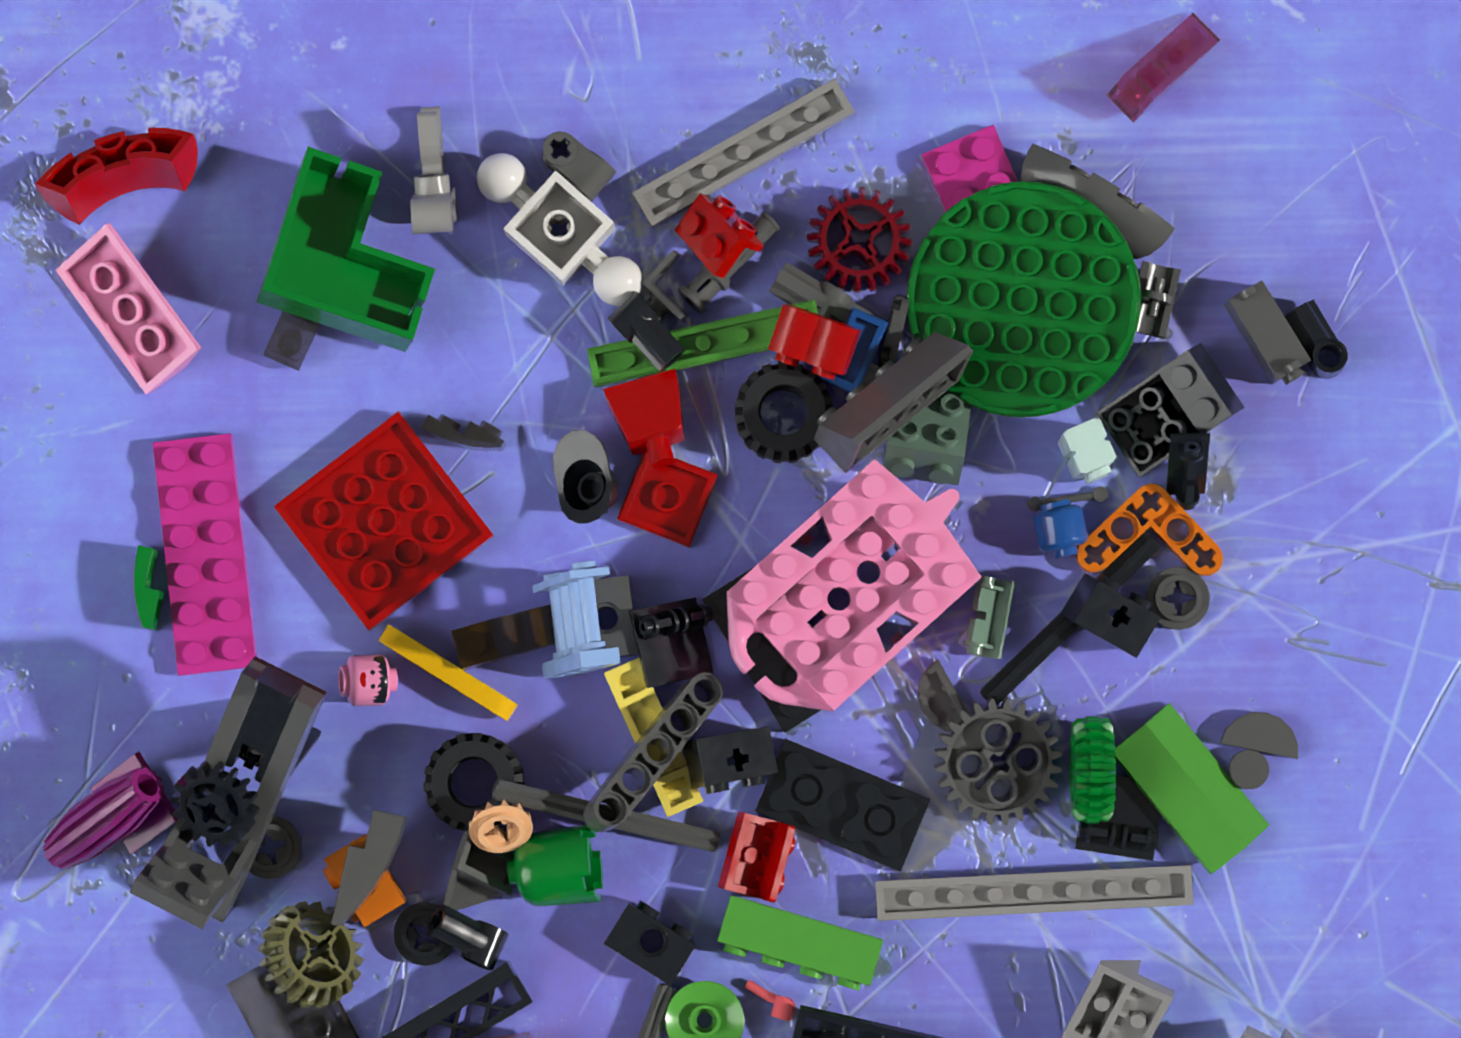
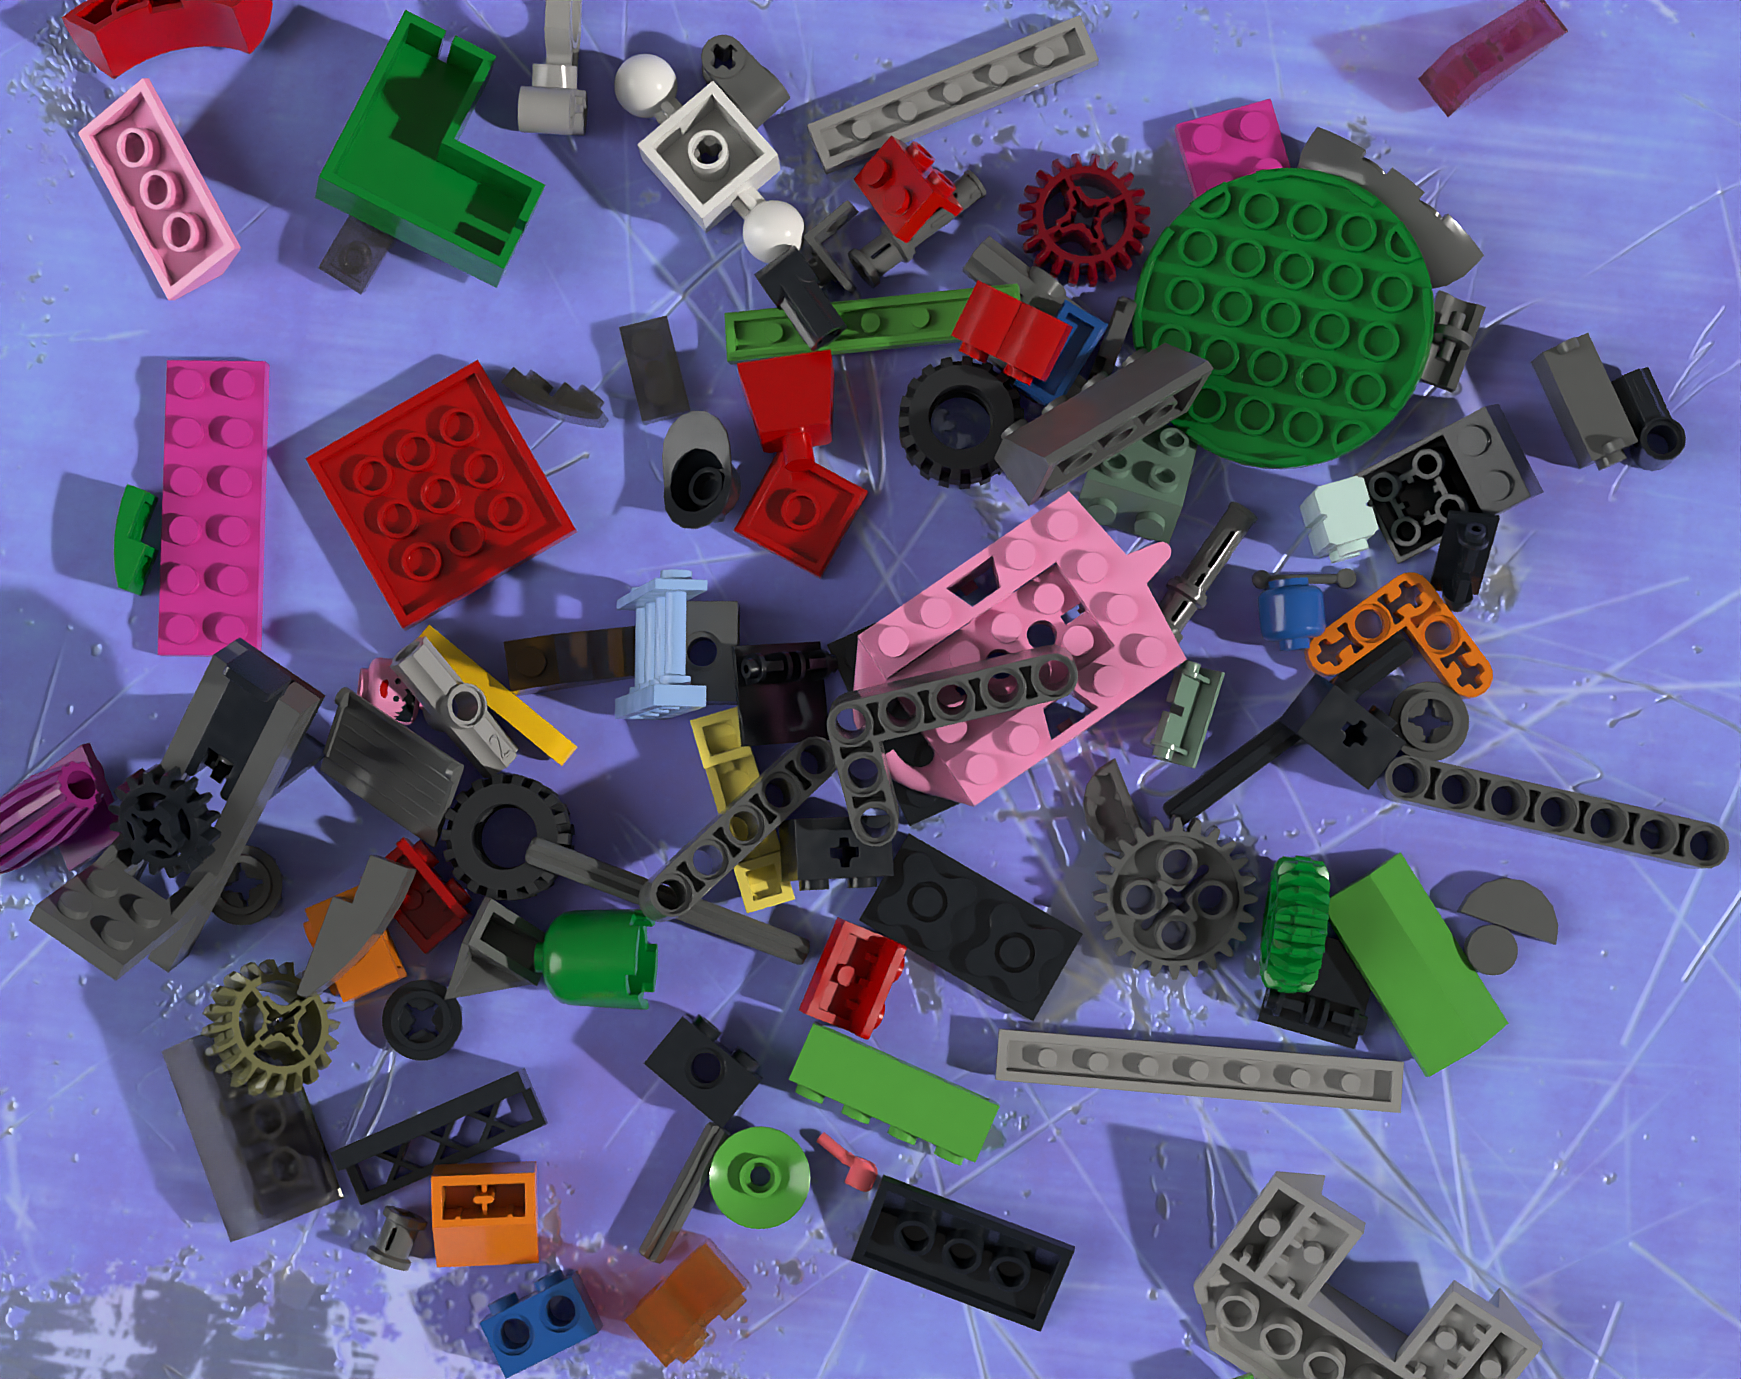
camera: 15 degrees right, 0 degrees up
black piece [426,904,509,971] -> none
light nougat gear [469,800,533,853] -> none
none -> dark grey piece [320,687,464,848]
none -> red bracket [360,837,473,954]
none -> light grey piece [390,636,519,778]
none -> clear smoke plate [619,315,691,425]
none -> dark grey beam [827,645,1078,846]
none -> dark grey pin [1158,502,1257,644]
none -> dark grey beam [1377,755,1729,869]

